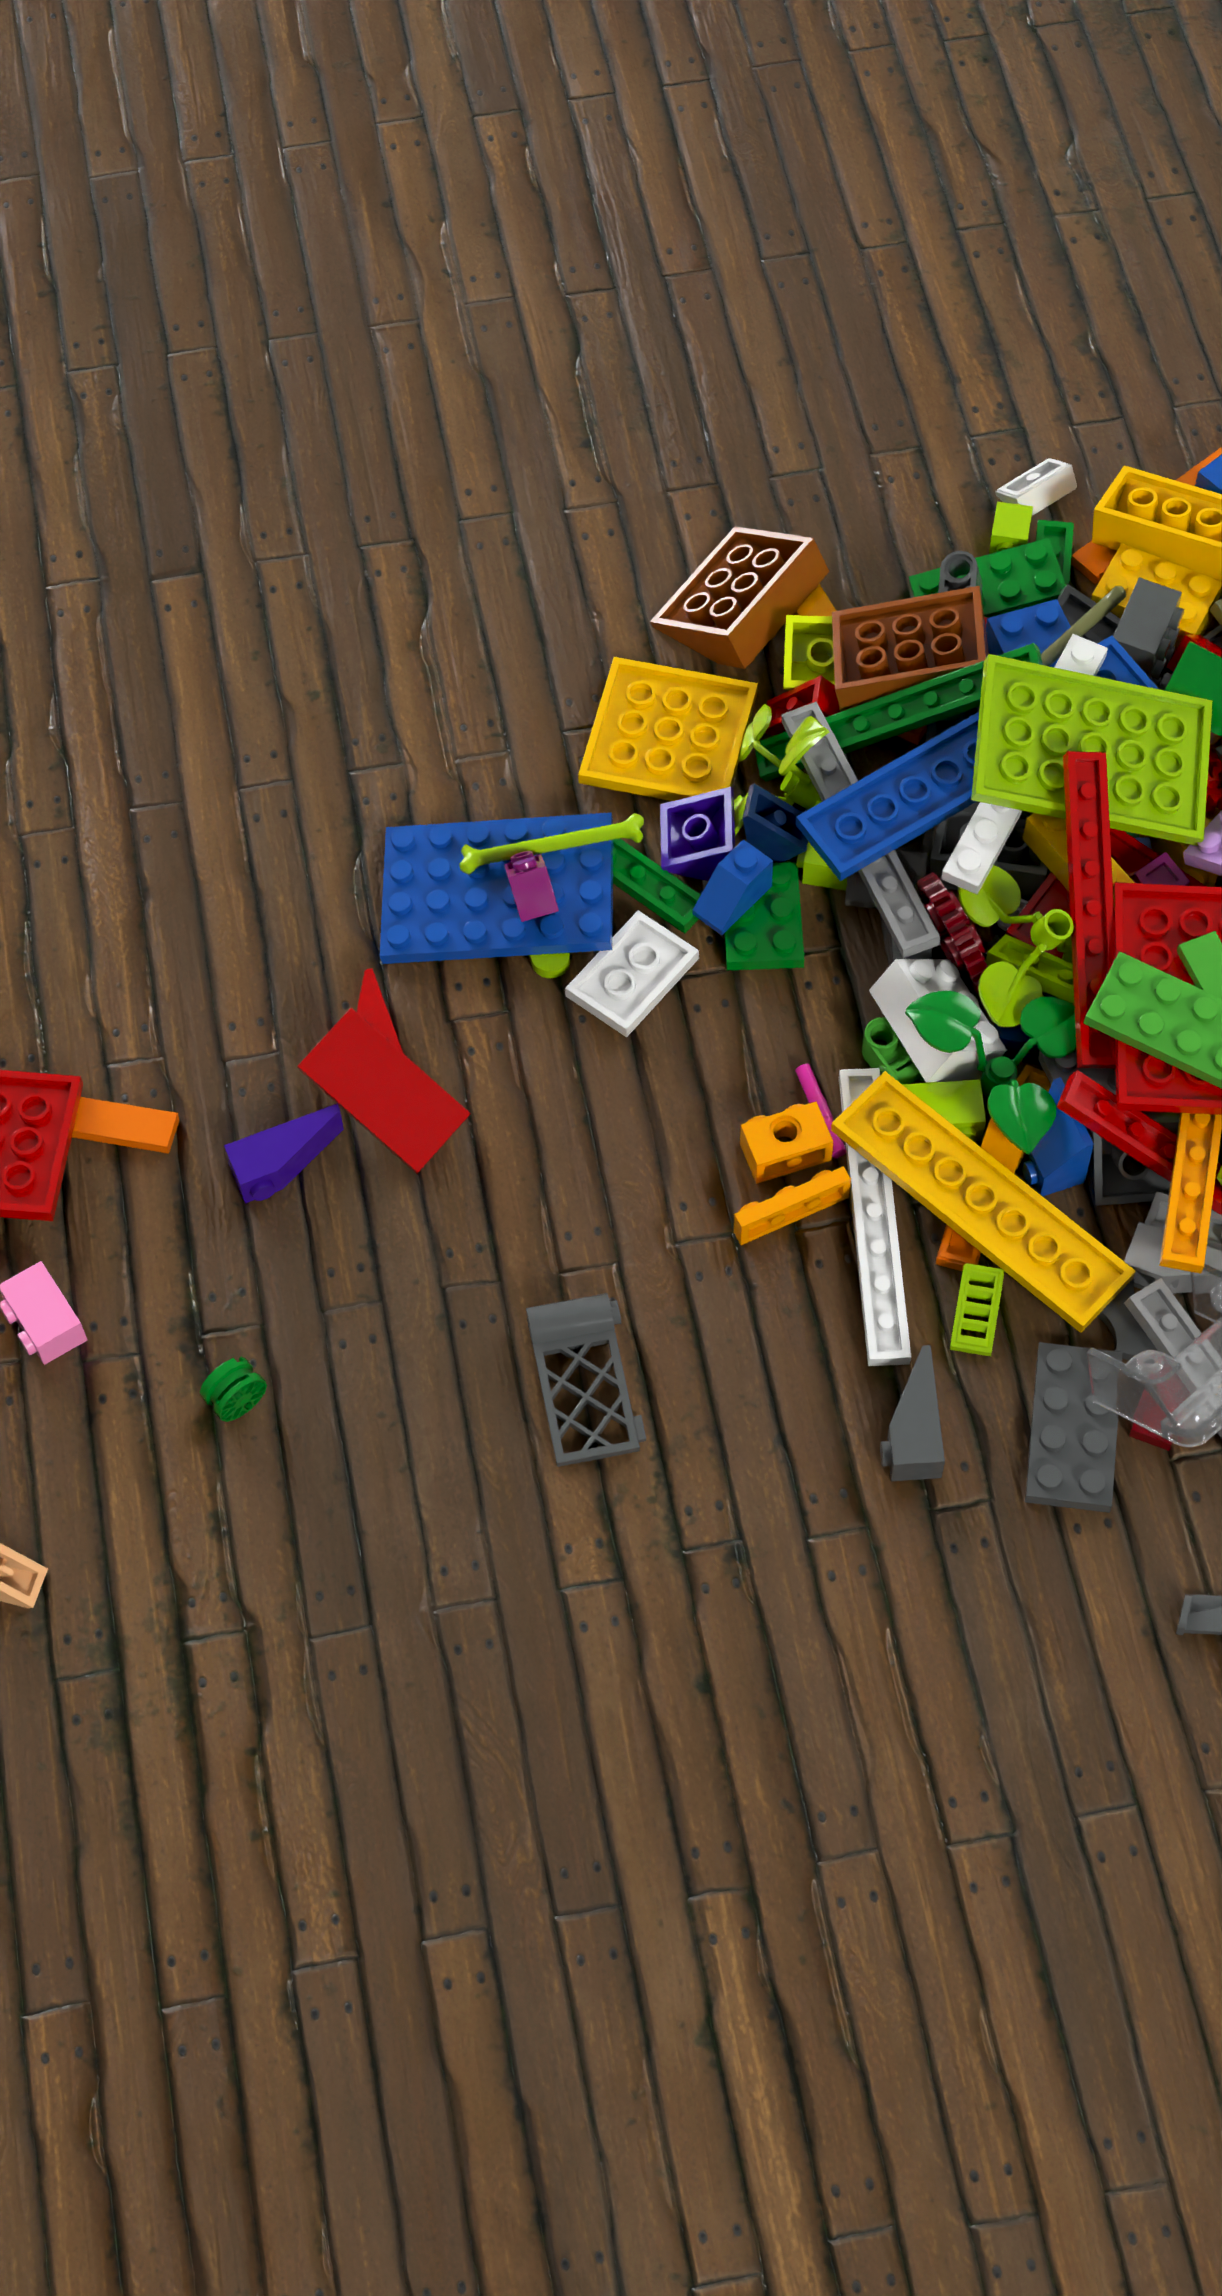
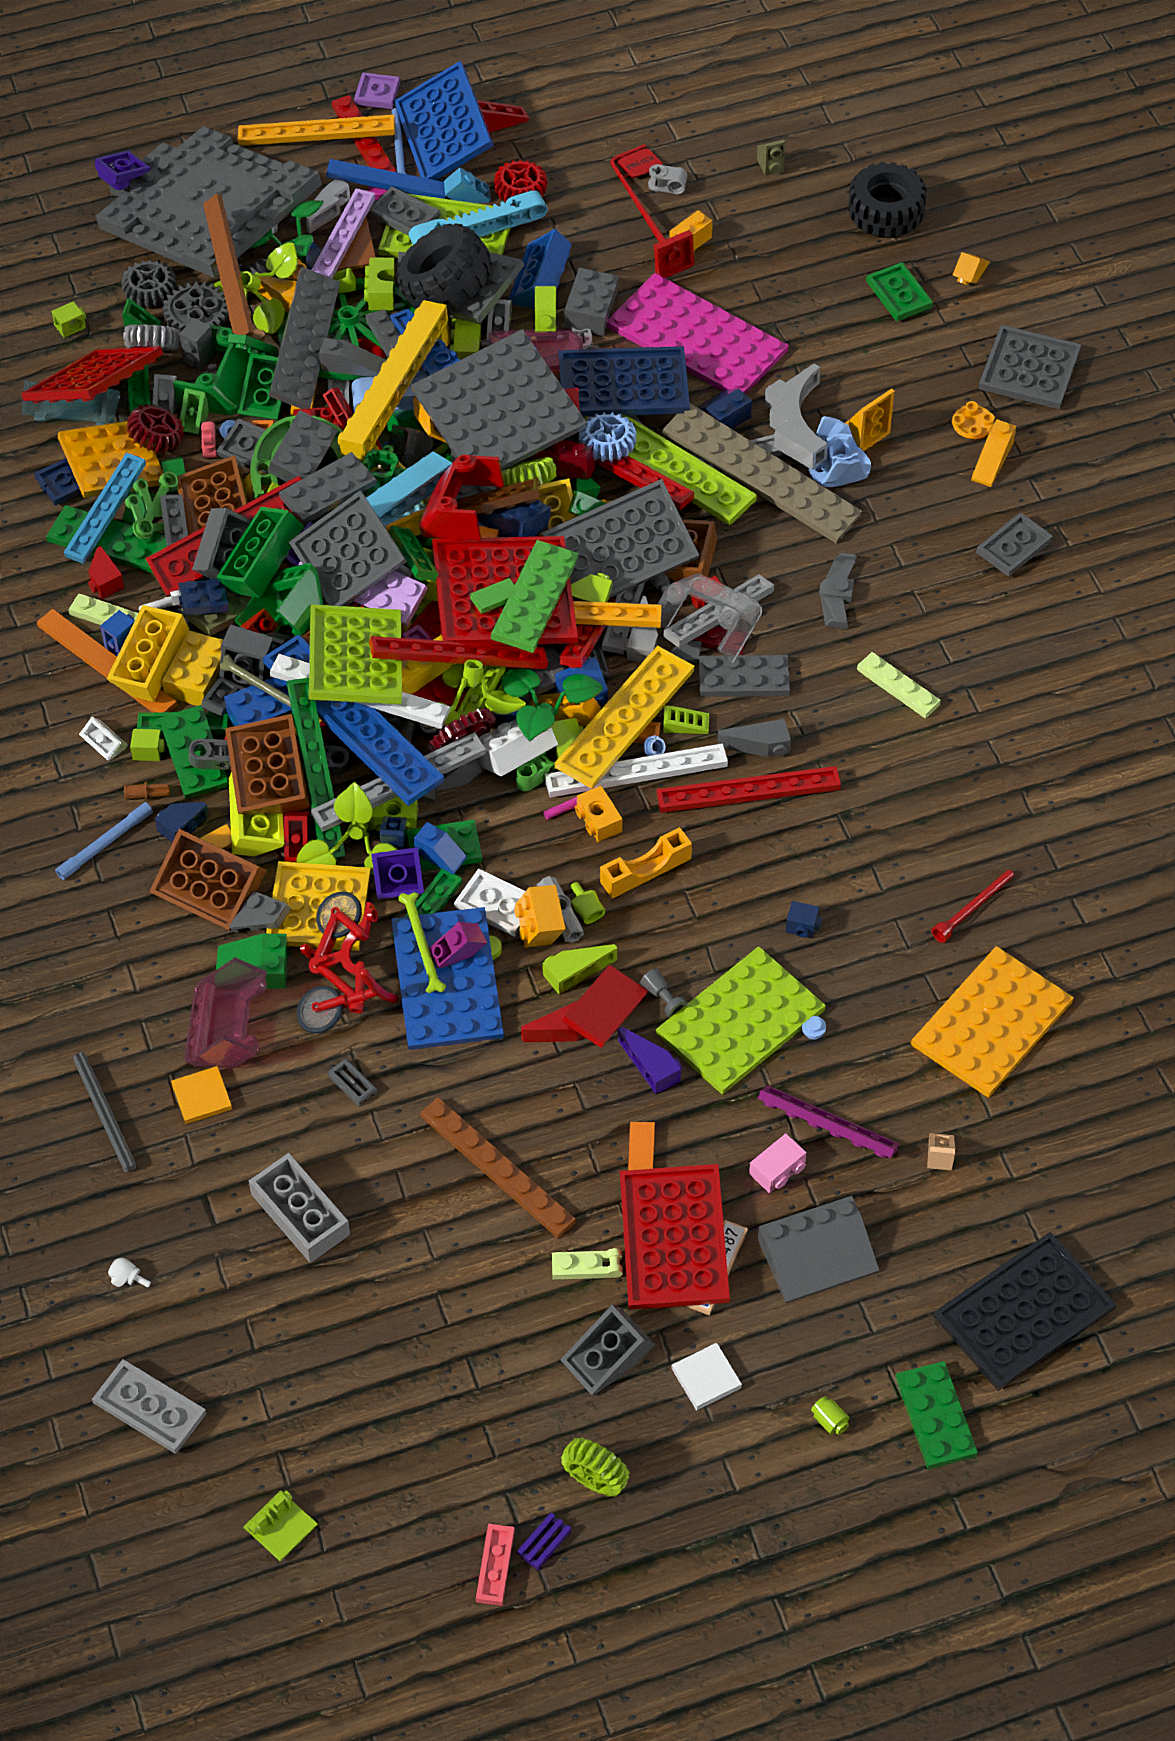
camera: 100 degrees left, 5 degrees down
green wheel [200,1356,267,1422] -> none
dark grey piece [526,1293,646,1467] -> none
light orange plate [734,1166,851,1245] -> none
none -> medium blue piece [55,802,153,880]
none -> dark grey axle [73,1052,136,1172]
none -> white piece [108,1258,151,1287]
none -> dark orange axle [124,782,170,800]
none -> dark blue slope [155,802,209,842]
none -> light orange tile [171,1066,232,1124]
none -> clear pink windscreen [185,957,267,1068]
none -> green slope [215,933,289,989]
none -> dark grey wing [229,891,291,933]
none -> light grey brick [249,1153,350,1263]
none -> red piece [297,891,399,1034]
none -> dark grey tile [327,1058,377,1107]
none -> dark orange plate [420,1097,576,1239]
none -> light orange brick [514,885,565,948]
none -> light grey piece [537,876,584,943]
none -> lime slope [543,944,617,995]
none -> lime piece [571,882,606,924]
none -> light orange arch [600,827,692,899]
none -> dark grey piece [640,968,687,1018]
none -> medium blue plate [644,736,666,756]
none -> lime plate [656,946,826,1095]
none -> red plate [657,766,841,813]
none -> magenta plate [758,1085,900,1158]
none -> dark blue brick [786,901,822,938]
none -> light blue plate [802,1016,826,1039]
none -> yellowish green plate [857,652,941,719]
none -> light orange plate [911,946,1074,1098]
none -> red piece [931,870,1014,943]

